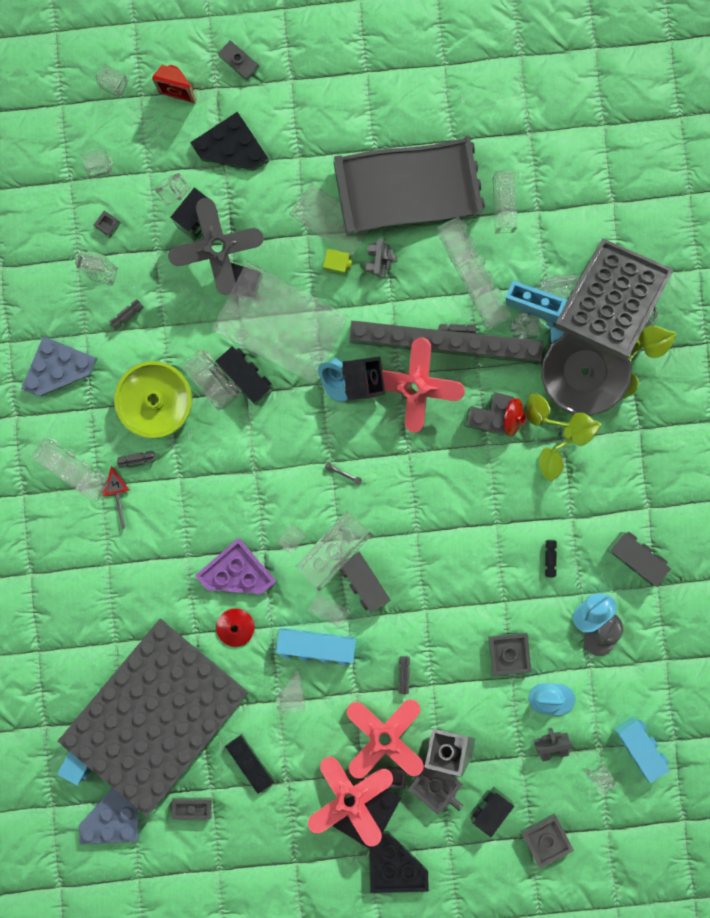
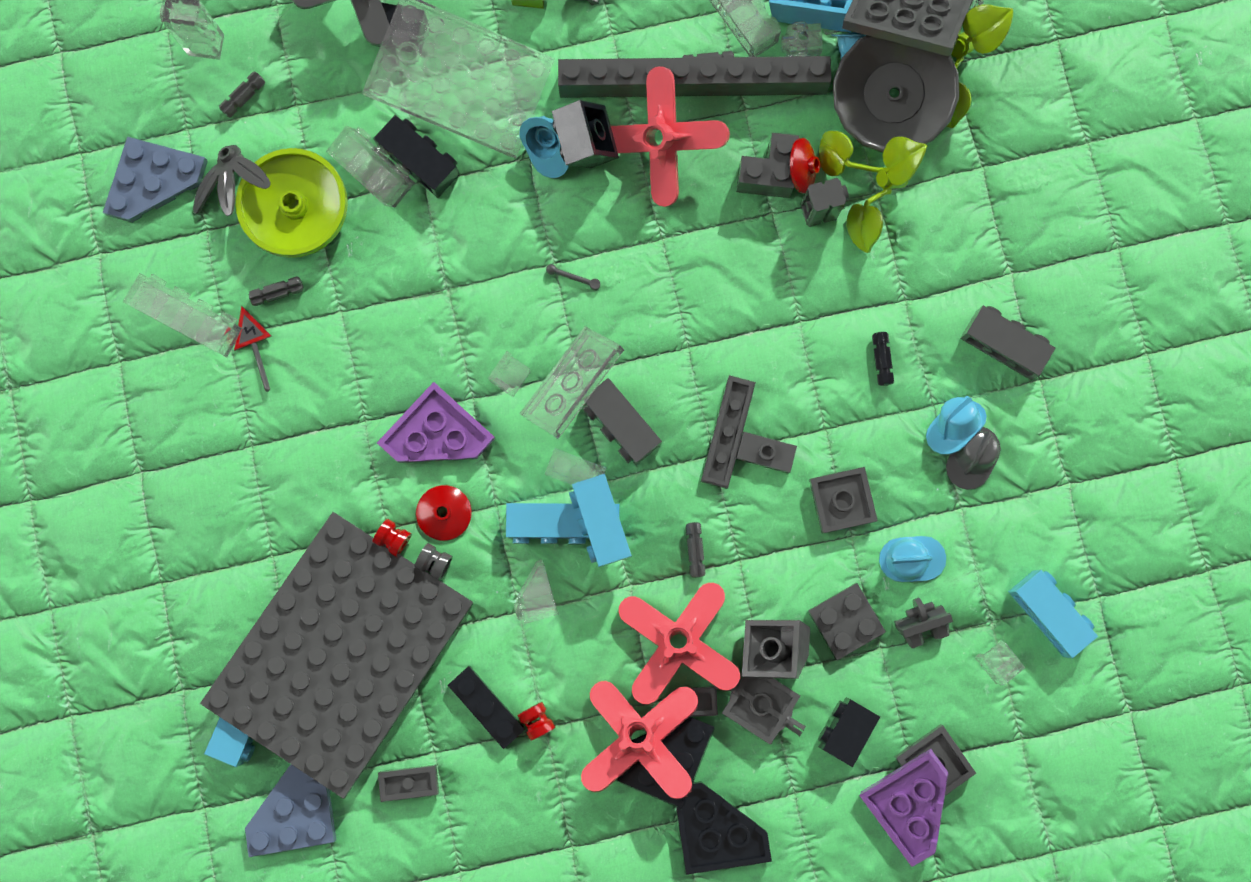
camera: 10 degrees left, 5 degrees down
none -> dark grey plant [193,145,271,216]
none -> red wheel [372,519,412,557]
none -> dark grey wheel [414,543,453,581]
none -> red wheel [517,702,555,741]
none -> medium azure brick [569,474,632,567]
none -> dark grey tile [701,375,756,489]
none -> dark grey plate [736,432,797,473]
none -> dark grey brick [801,178,849,227]
none -> dark grey plate [808,583,886,660]
none -> medium lavender plate [859,749,948,867]

